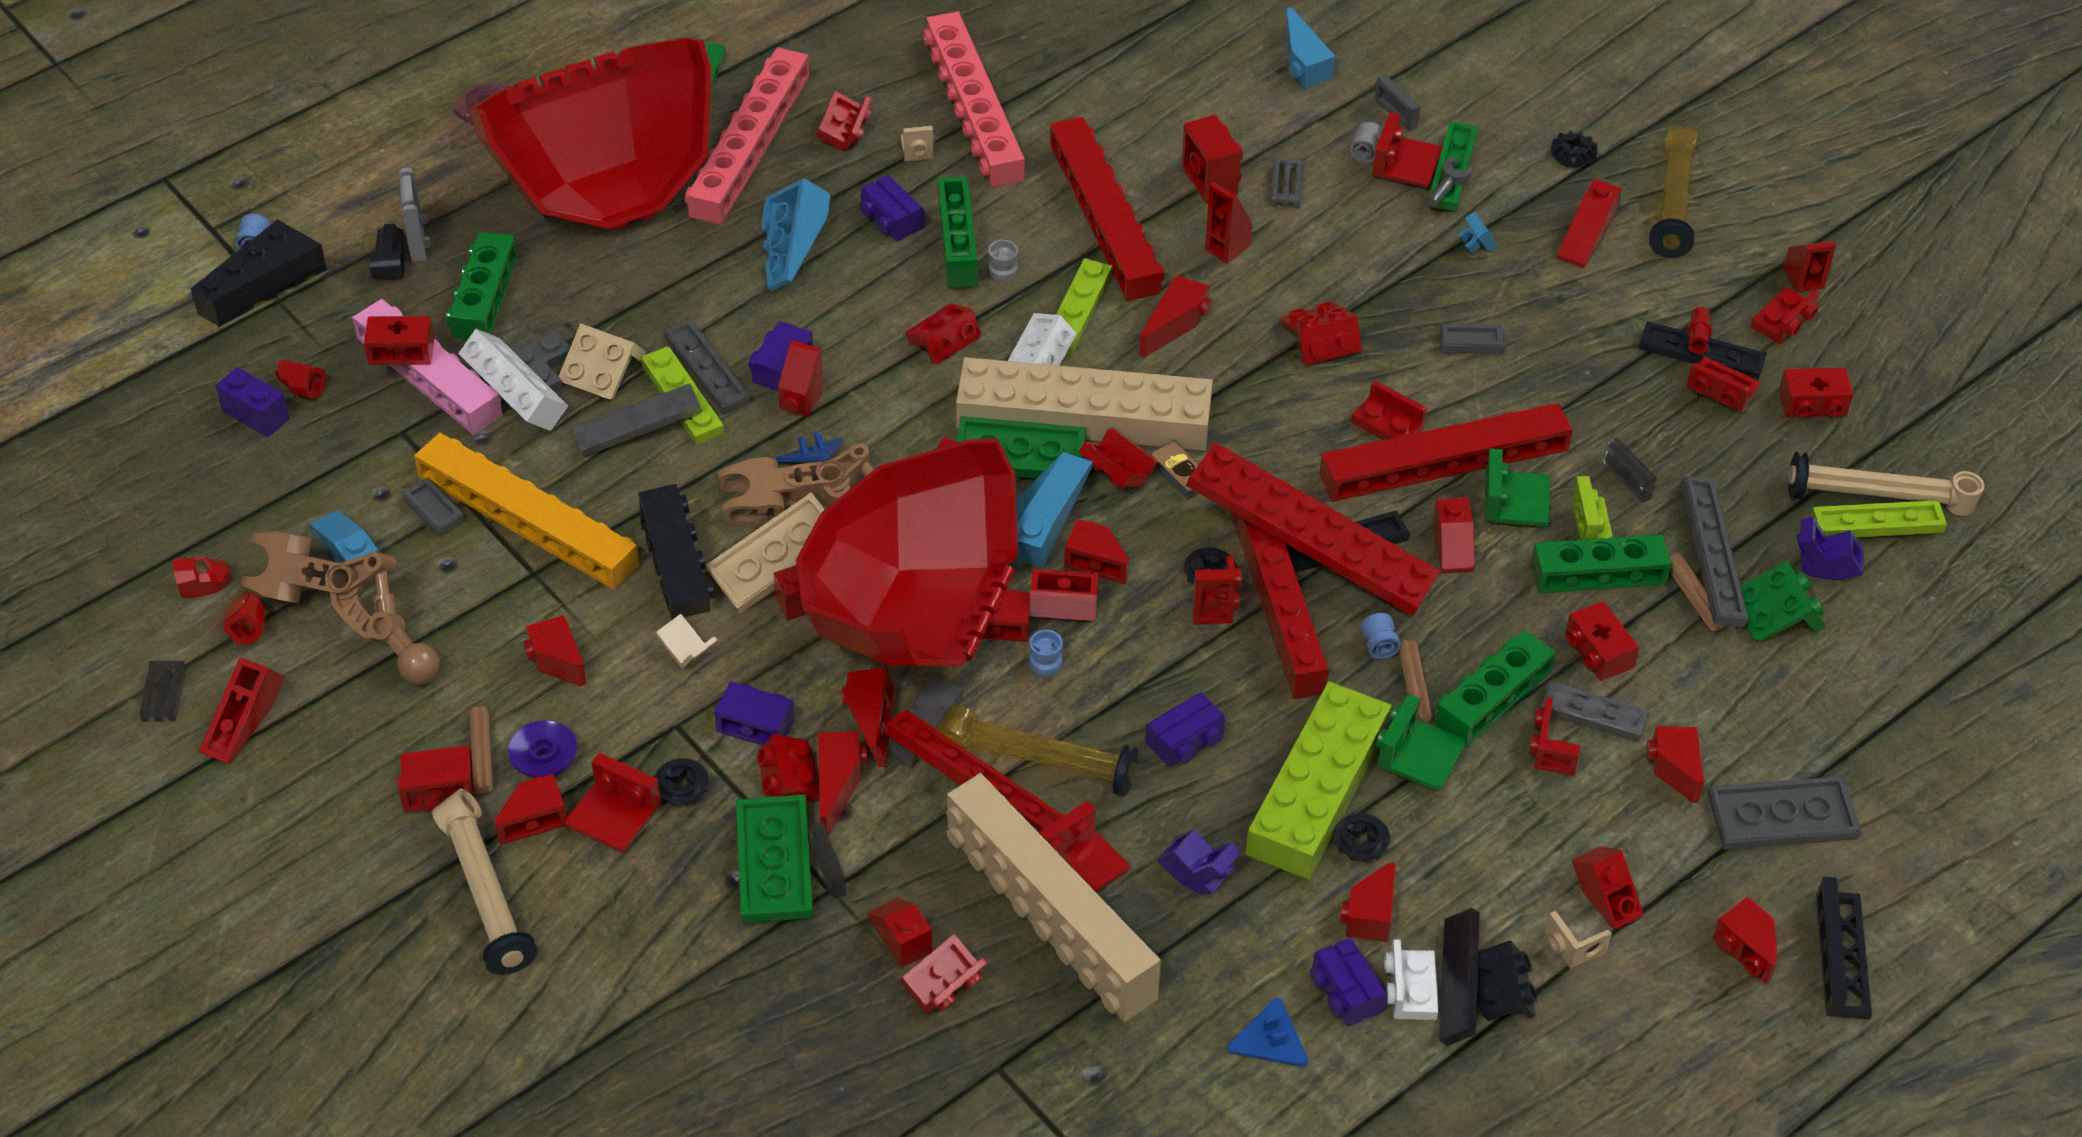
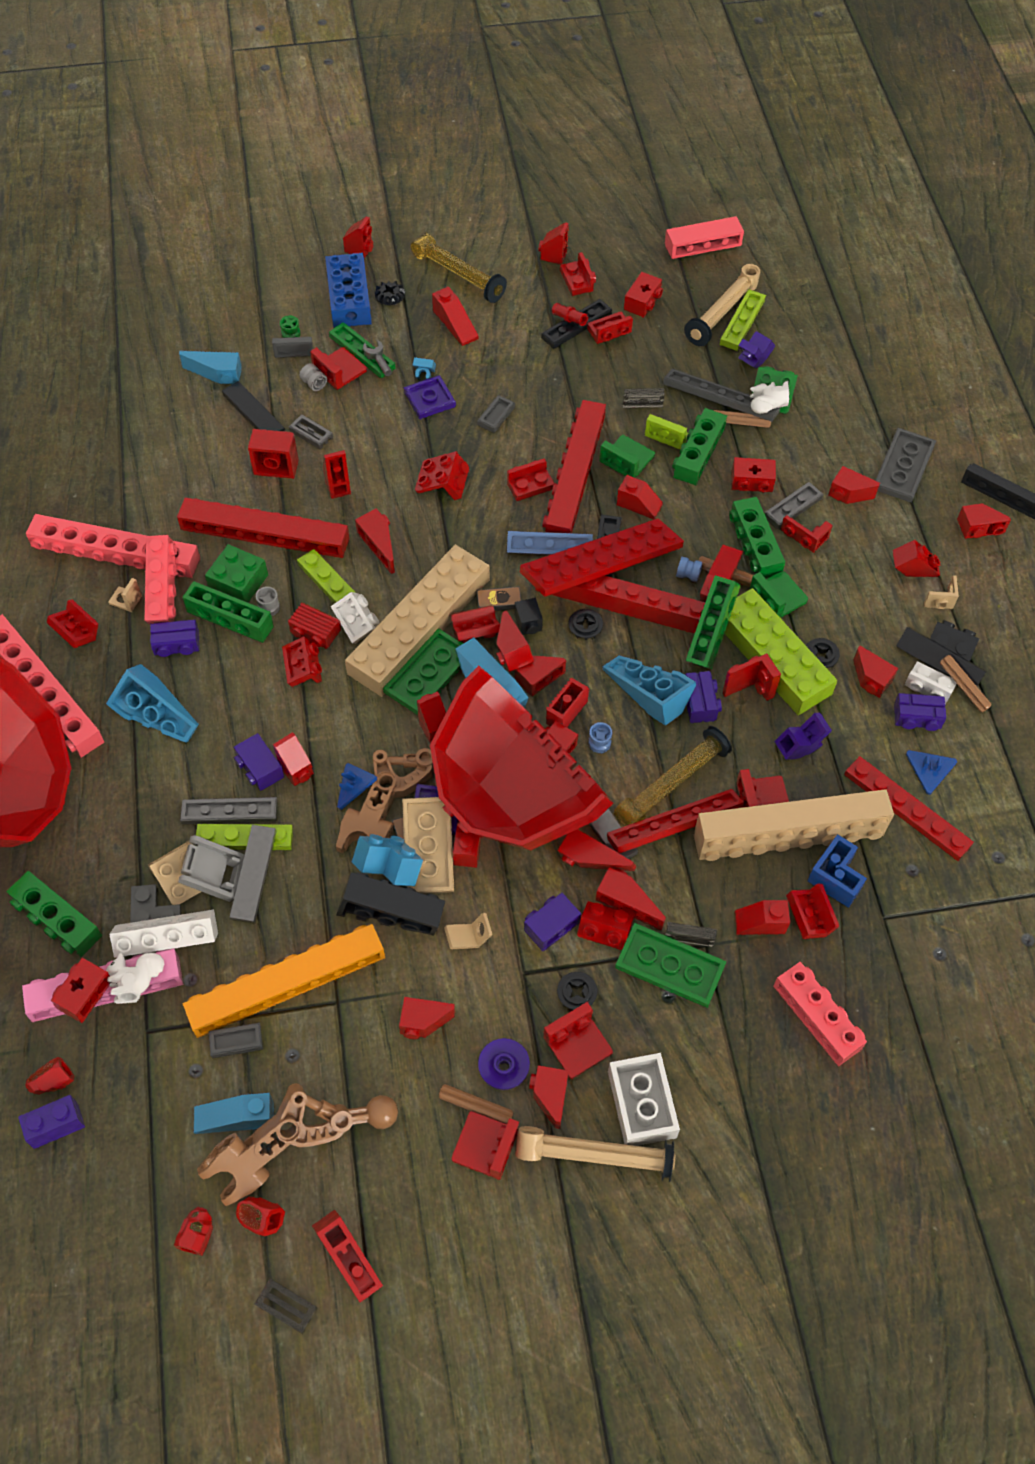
camera: 60 degrees left, 10 degrees up
red bracket [1192,556,1241,625] -> none
none -> white animal [106,952,165,1004]
none -> coral brick [145,535,177,626]
none -> light grey container [178,835,245,902]
none -> green brick [205,544,268,603]
none -> black tile [222,381,285,431]
none -> green wheel [280,315,301,338]
none -> red brick [288,602,341,649]
none -> blue brick [325,253,372,328]
none -> red slope [343,216,374,259]
none -> dark azure brick [352,834,423,886]
none -> dark purple tile [404,375,456,419]
none -> red slope [496,610,534,672]
none -> medium blue plate [507,531,593,554]
none -> black brick [514,597,543,635]
none -> dark azure wedge [603,655,696,725]
none -> white brick [608,1053,680,1146]
none -> coral brick [665,216,744,259]
none -> green brick [686,575,741,670]
none -> red slope [700,545,743,602]
none -> red bracket [722,653,781,701]
none -> white animal [750,381,789,414]
none -> coral brick [773,962,867,1067]
none -> blue brick [807,834,867,908]
none -> red plate [844,756,974,861]
none -> medium nougat axle [940,655,991,712]

